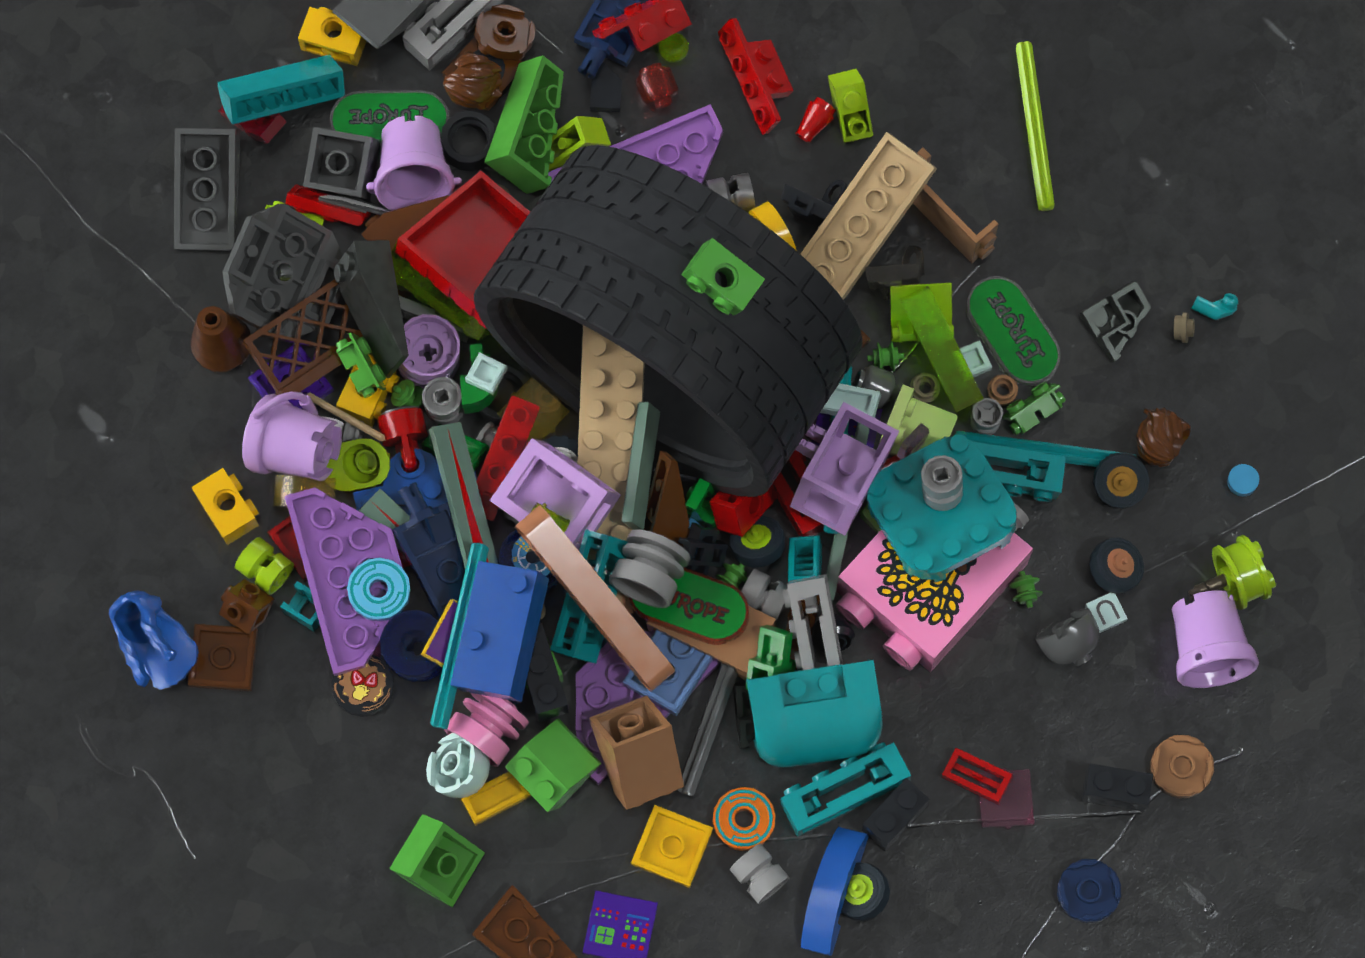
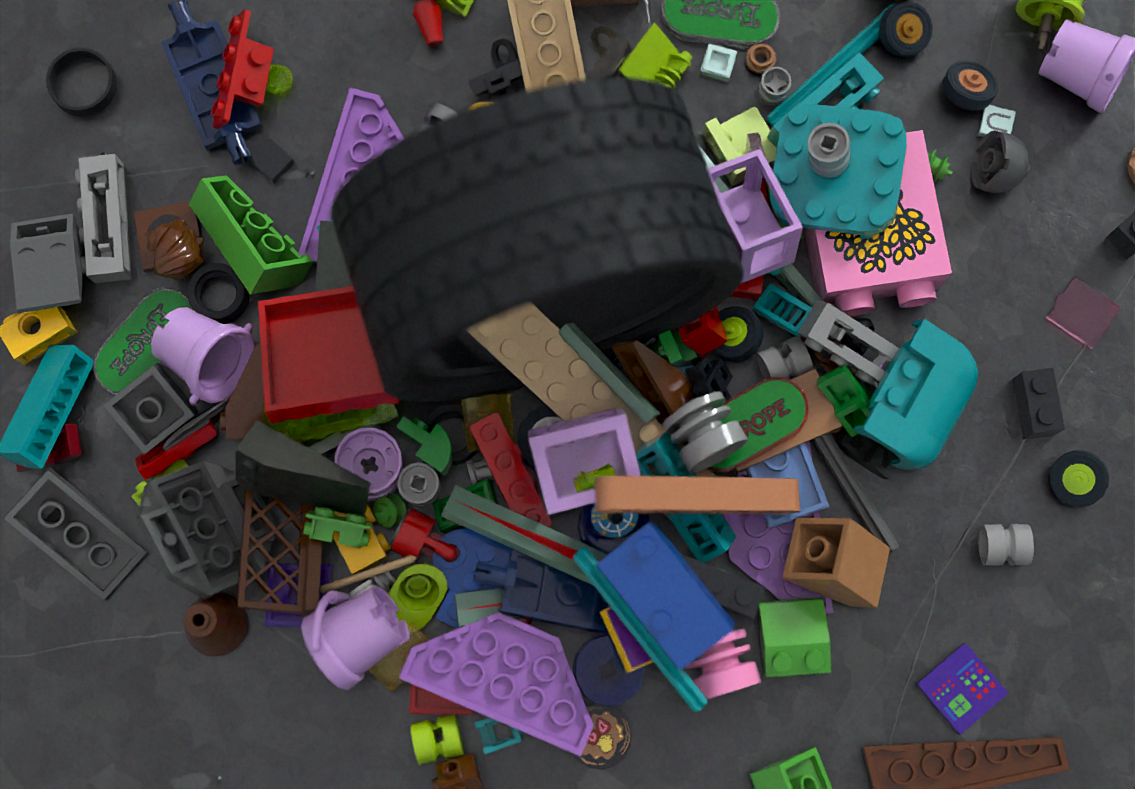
camera: 50 degrees left, 5 degrees up
yellow brick [191,468,259,545] -> none
medium azure tile [347,558,411,621] -> none
light aqua cylinder [426,733,490,798] -> none
yellow tile [461,771,531,826] -> none
light aqua tile [465,352,508,395] -> none
reddish brown plate [475,4,535,61] -> none
lime slope [549,116,611,171] -> none
yellow tile [631,805,713,888] -> none
clear red head [635,62,679,109] -> none
bright green brick [681,238,765,316] -> none
orange tile [712,787,776,851] -> none
bright green wheel [715,563,748,594] -> none
red bracket [718,18,794,134] -> none
teal brick [780,742,911,837] -> none
blue slope [801,827,869,957] -> none
clear neon green brick [899,286,984,412] -> none
dark tan plate [910,373,940,403] -> none
red tile [942,748,1013,805] -> none
bright green hinge [1002,382,1066,435] -> none

